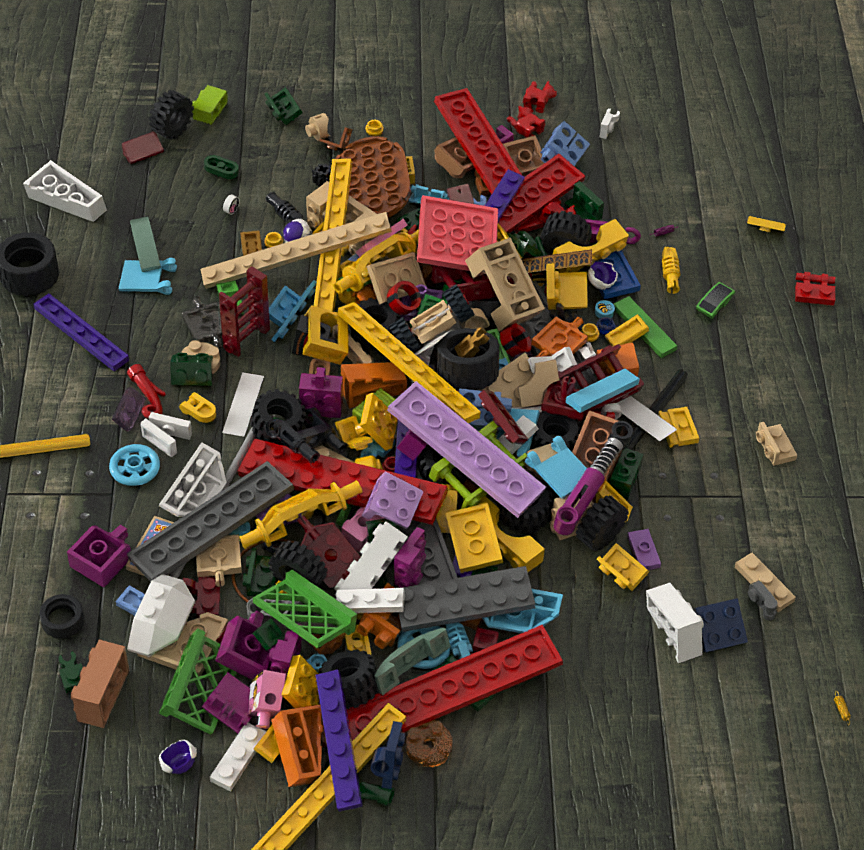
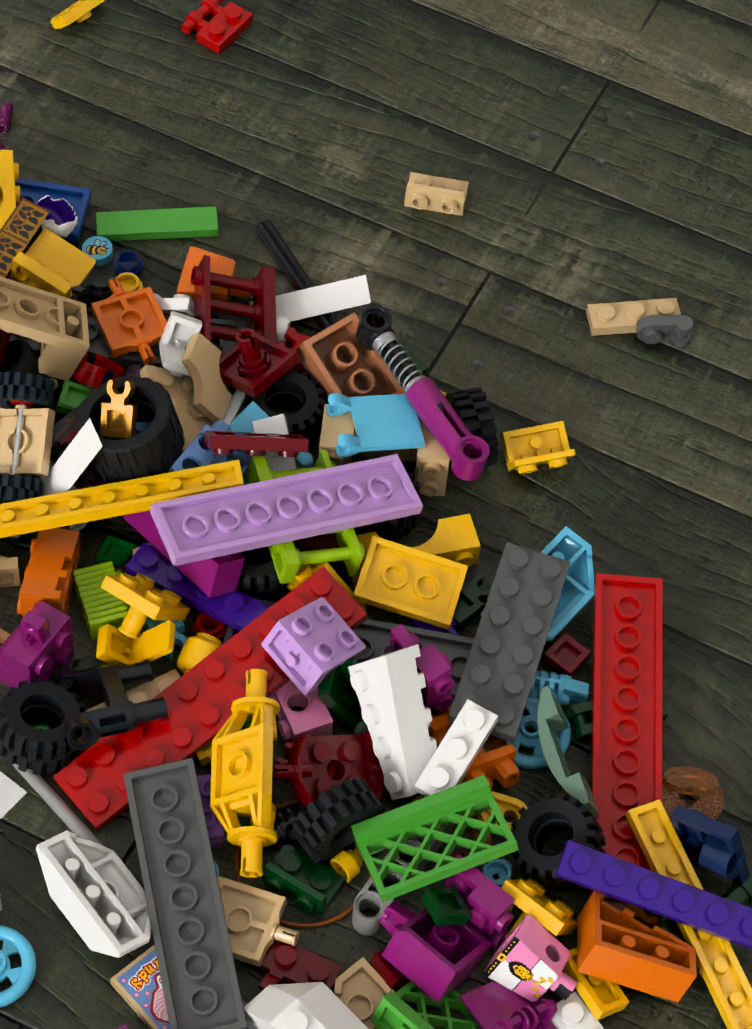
camera: 65 degrees left, 5 degrees up
medium azure tile [566,369,640,413] -> none
yellow plate [605,314,649,347] -> none
medium lavender plate [627,529,661,570] -> none
white wedge [646,583,704,663] -> none
yellow plate [658,407,699,448] -> none
yellow hinge [662,247,680,294] -> none
dark blue plate [693,598,748,652] -> none
slope [696,282,736,319] -> none

